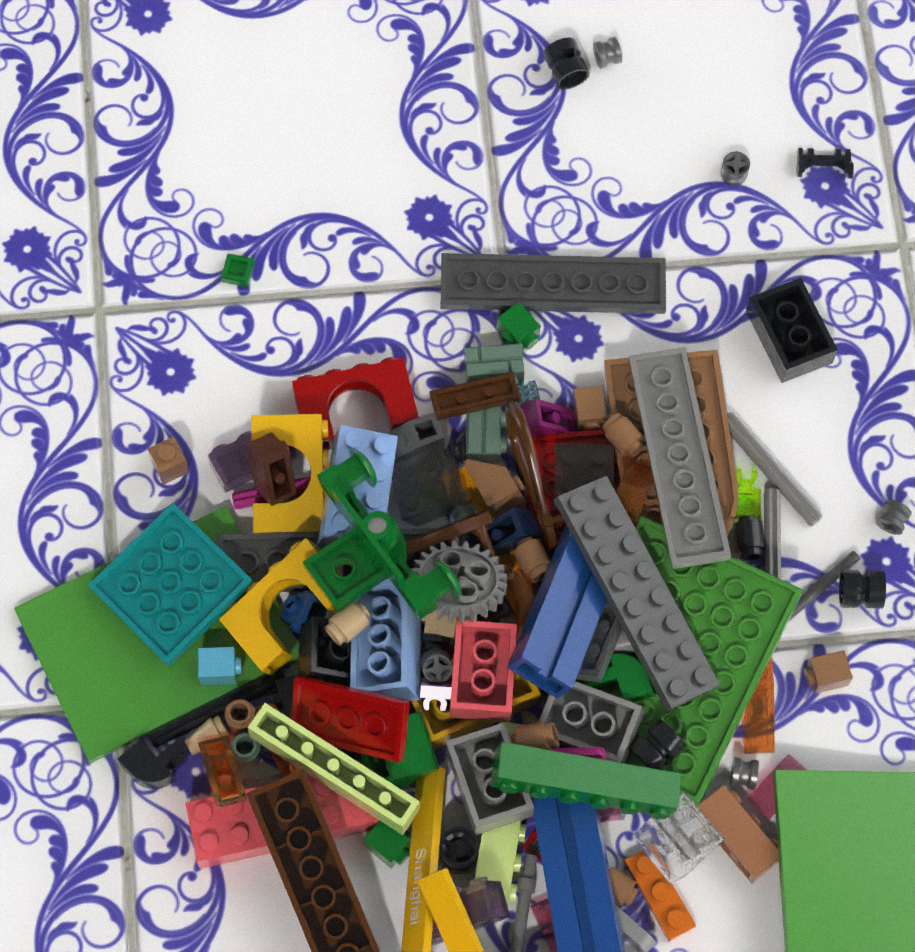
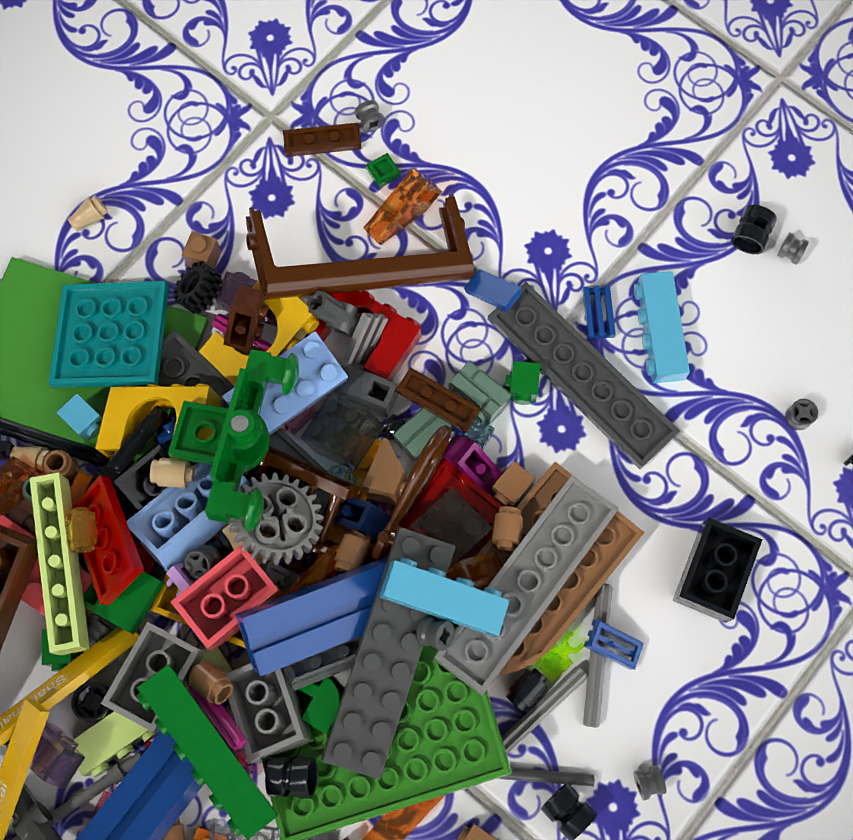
camera: 50 degrees right, 5 degrees up
none -> clear yellow brick [65,507,97,553]
none -> tan cone [68,195,108,231]
none -> black axle [107,405,168,475]
none -> black tyre [173,261,223,314]
none -> reddish brown piece [246,194,474,300]
none -> reddish brown tile [283,122,362,157]
none -> dark grey piece [306,290,361,338]
none -> light grey tile [342,313,388,365]
none -> flat silver wheel [354,100,385,133]
none -> clear orange slope [363,167,443,245]
none -> medium azure brick [379,557,510,636]
none -> dark grey wheel [417,615,455,651]
none -> blue tile [464,269,523,312]
none -> blue tile [582,285,616,340]
none -> blue tile [584,619,644,670]
none -> medium azure brick [634,271,690,384]

